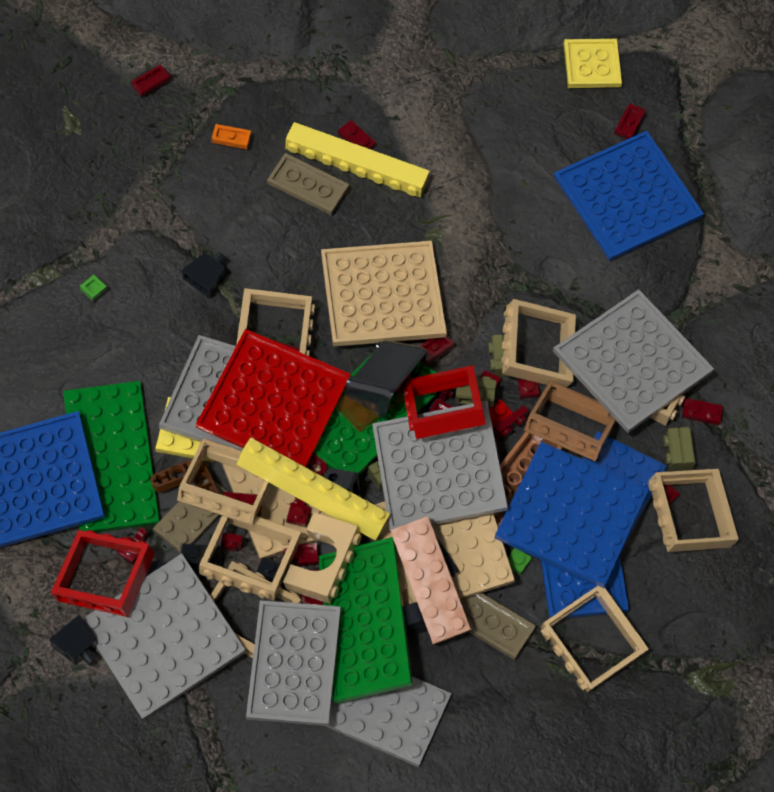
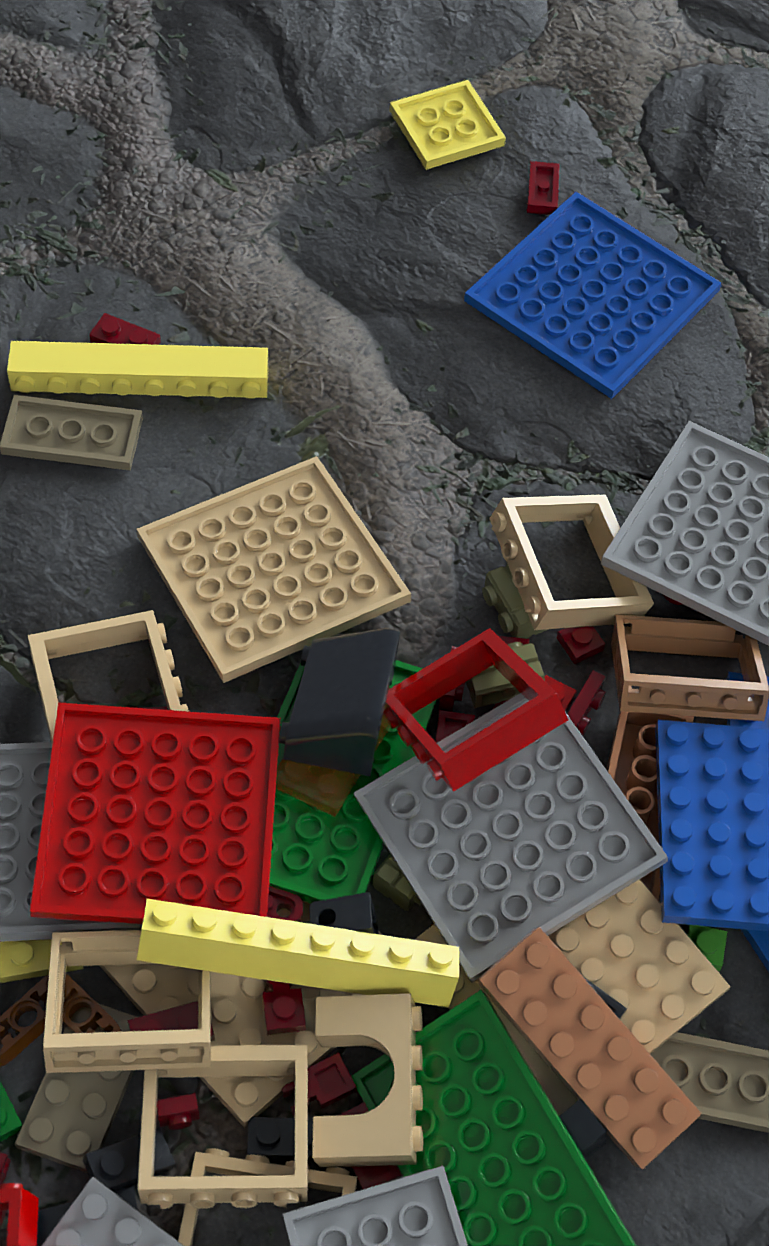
camera: 20 degrees left, 5 degrees down
dark red plate [419,336,455,366] -> none

